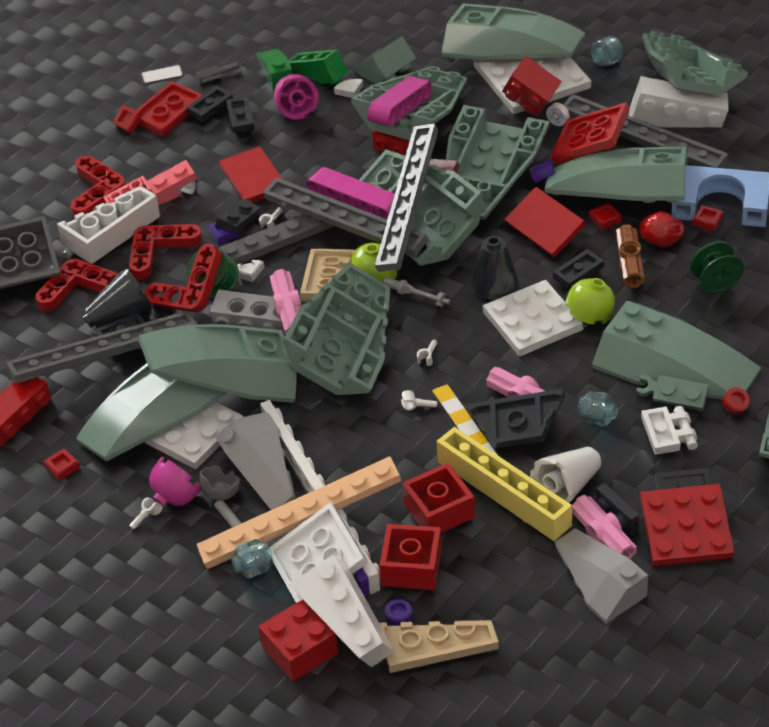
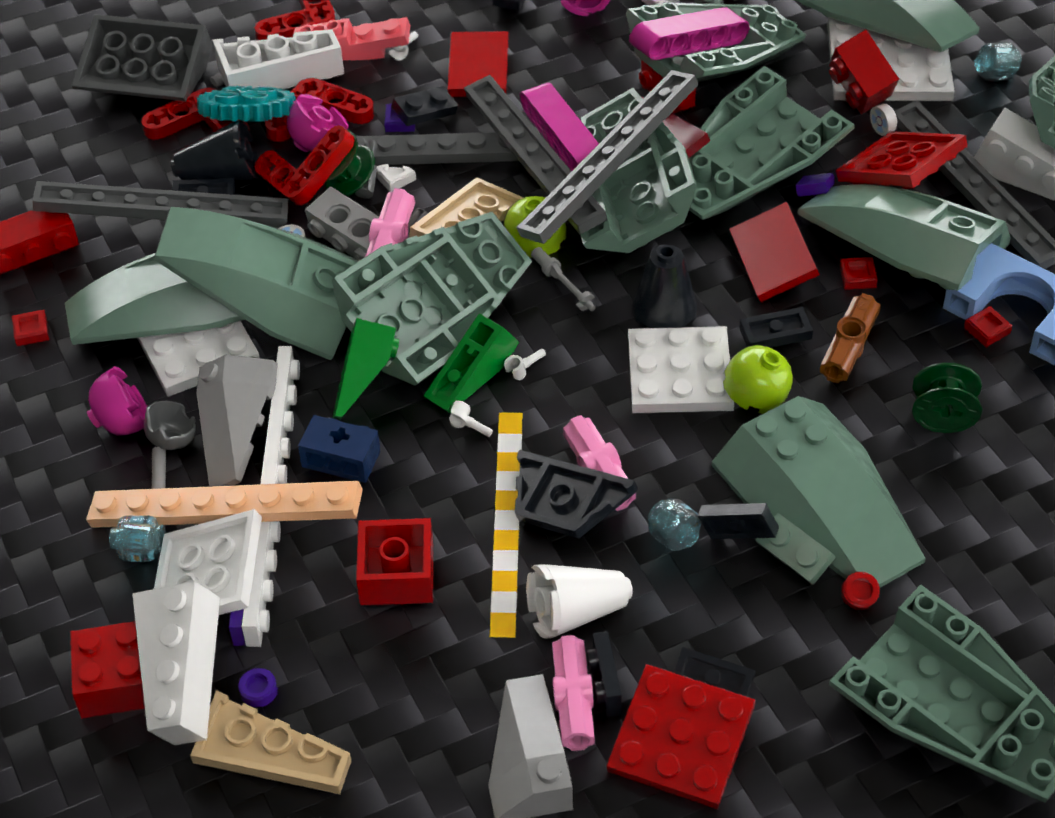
camera: 25 degrees right, 5 degrees up
white hand [129,498,162,530] -> none
white hand [259,207,283,228] -> none
red brick [380,524,442,590] -> none
light yellow brick [437,427,572,541] -> none
red hair [639,211,684,248] -> none
white plate [641,406,698,455] -> none
none -> teal gear [197,86,296,122]
none -> dark pink cylinder [287,94,348,152]
none -> dark blue brick [298,415,381,483]
none -> green slope [332,318,399,421]
none -> green slope [424,313,520,413]
none -> black plate [698,503,779,539]

